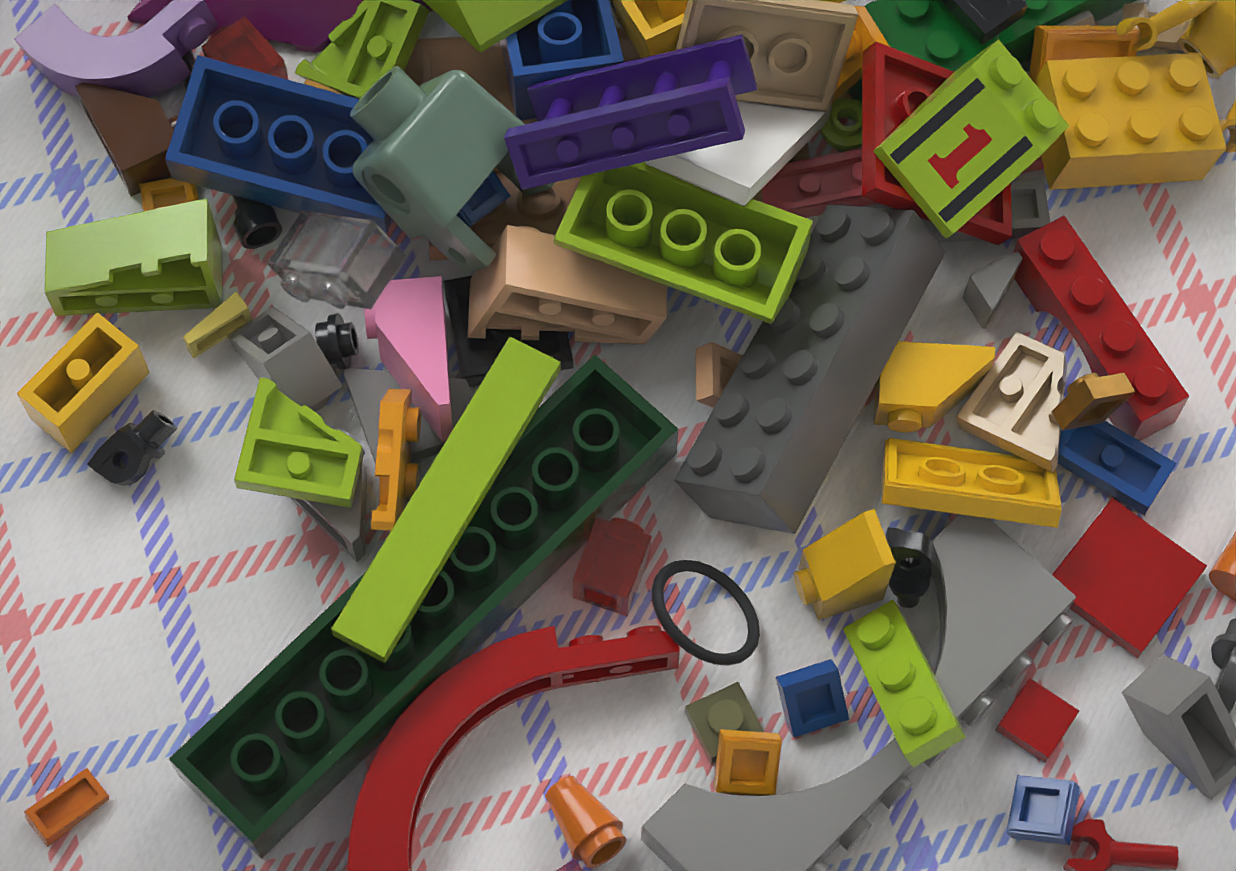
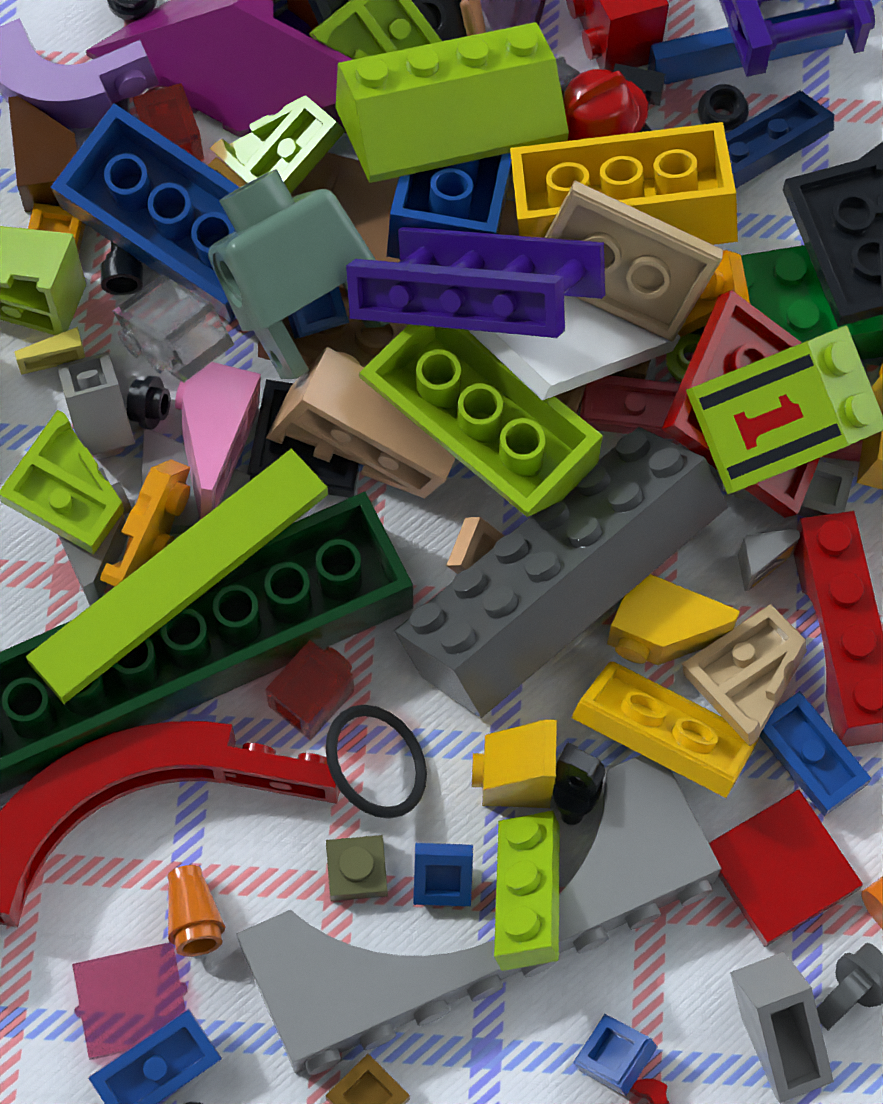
camera: 20 degrees right, 0 degrees up
light orange tile [714,729,782,796] -> none
red tile [995,678,1080,763] -> none
pearl gold plate [1051,373,1135,430] -> none

